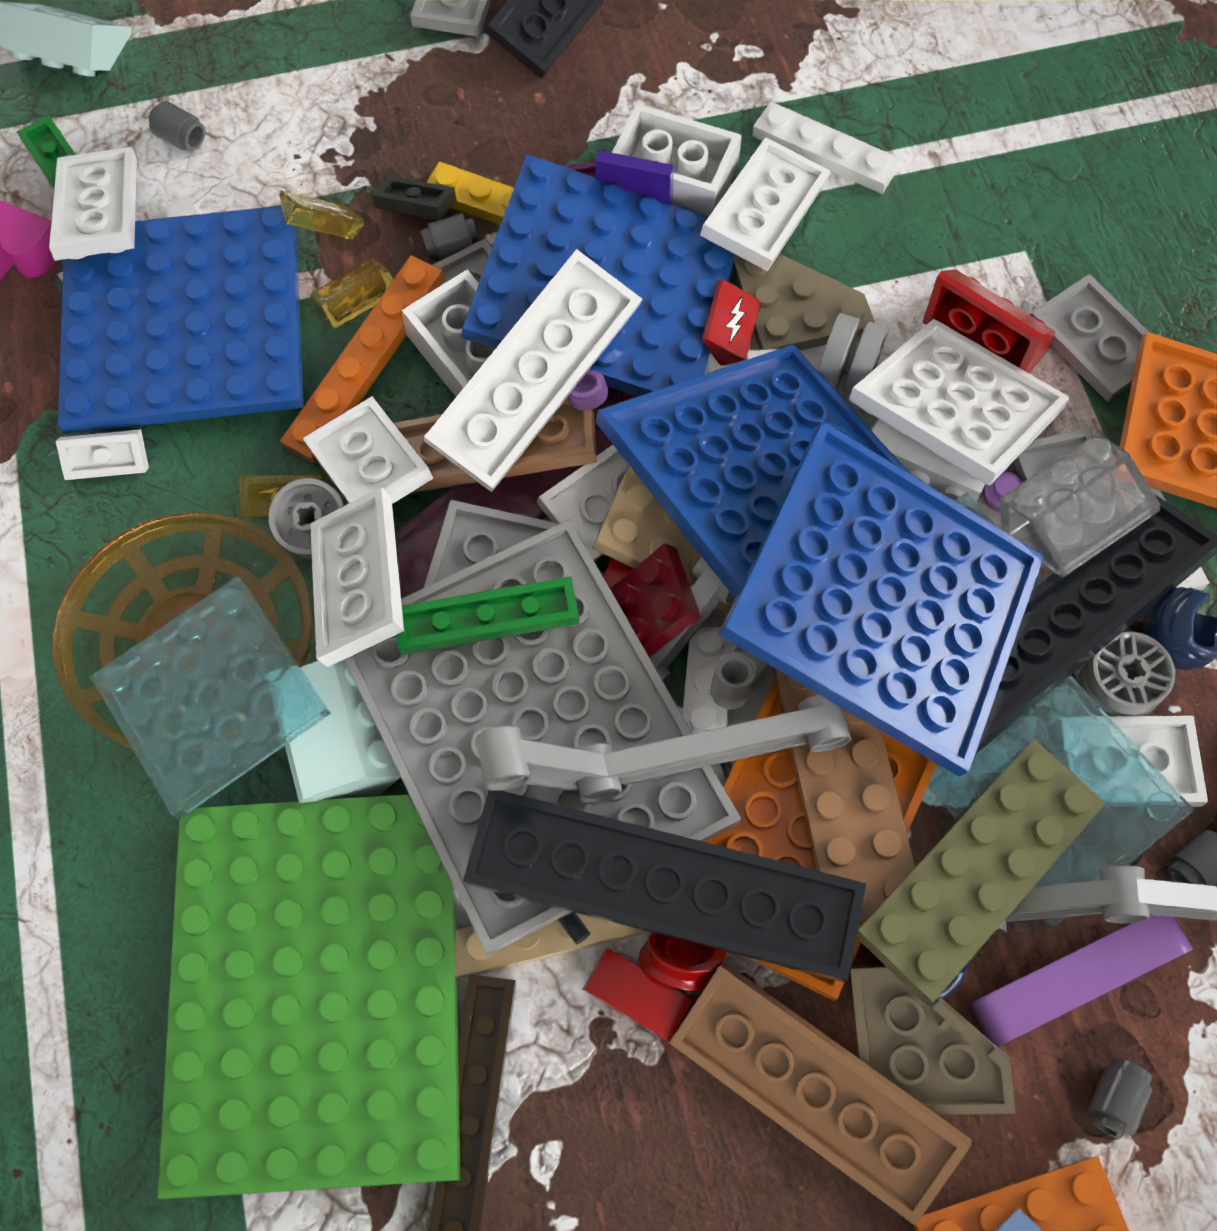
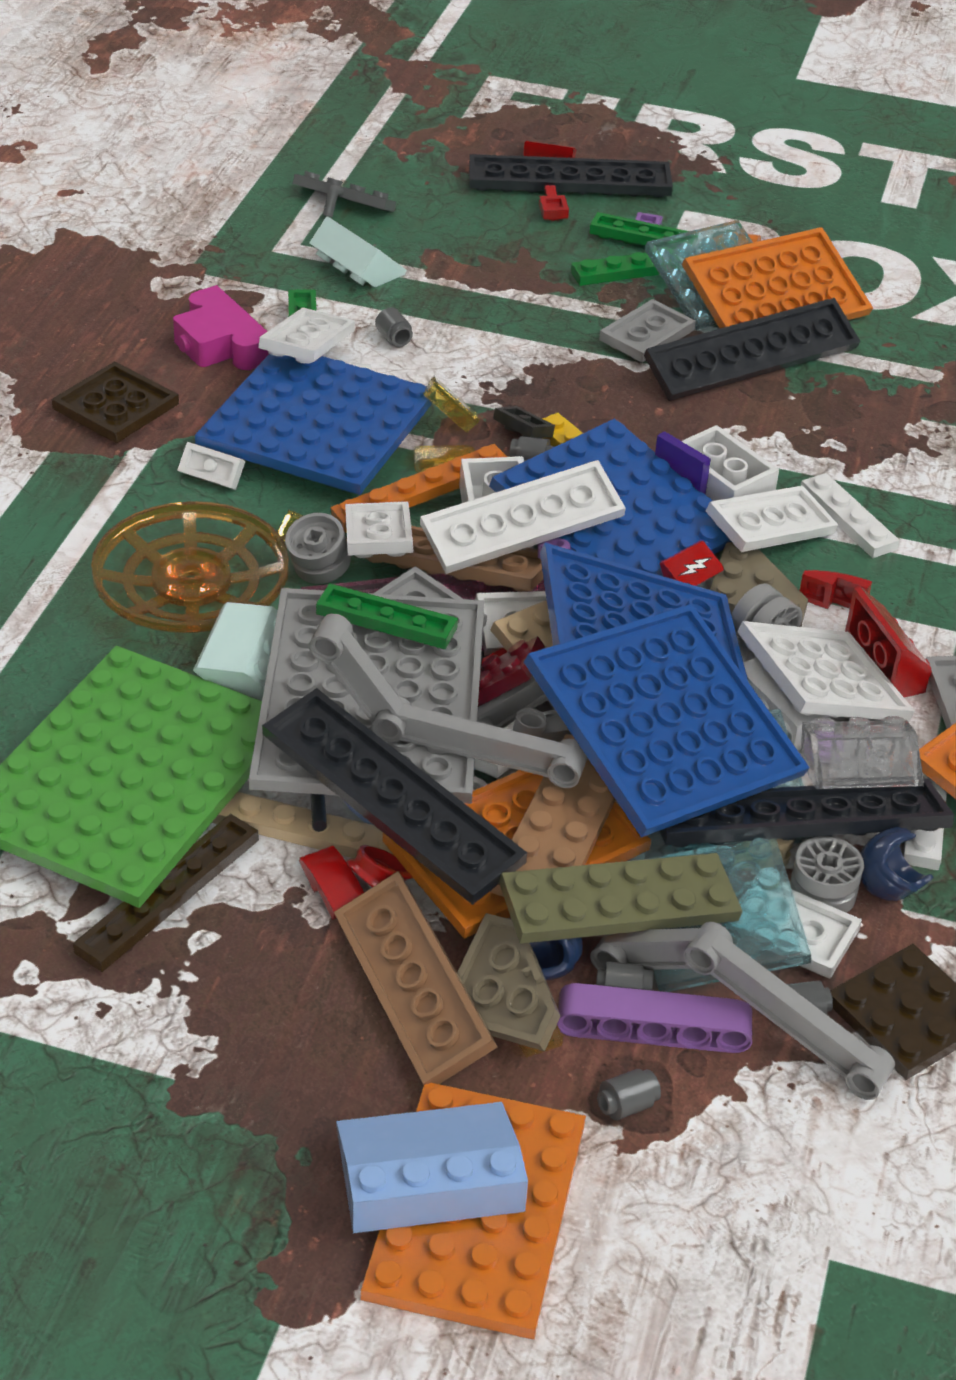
camera: 25 degrees right, 25 degrees down
clear light blue plate [90,576,331,820] -> none
white plate [310,487,404,667] -> none
none -> dark grey brick [596,962,653,991]
none -> red slope [799,570,872,609]

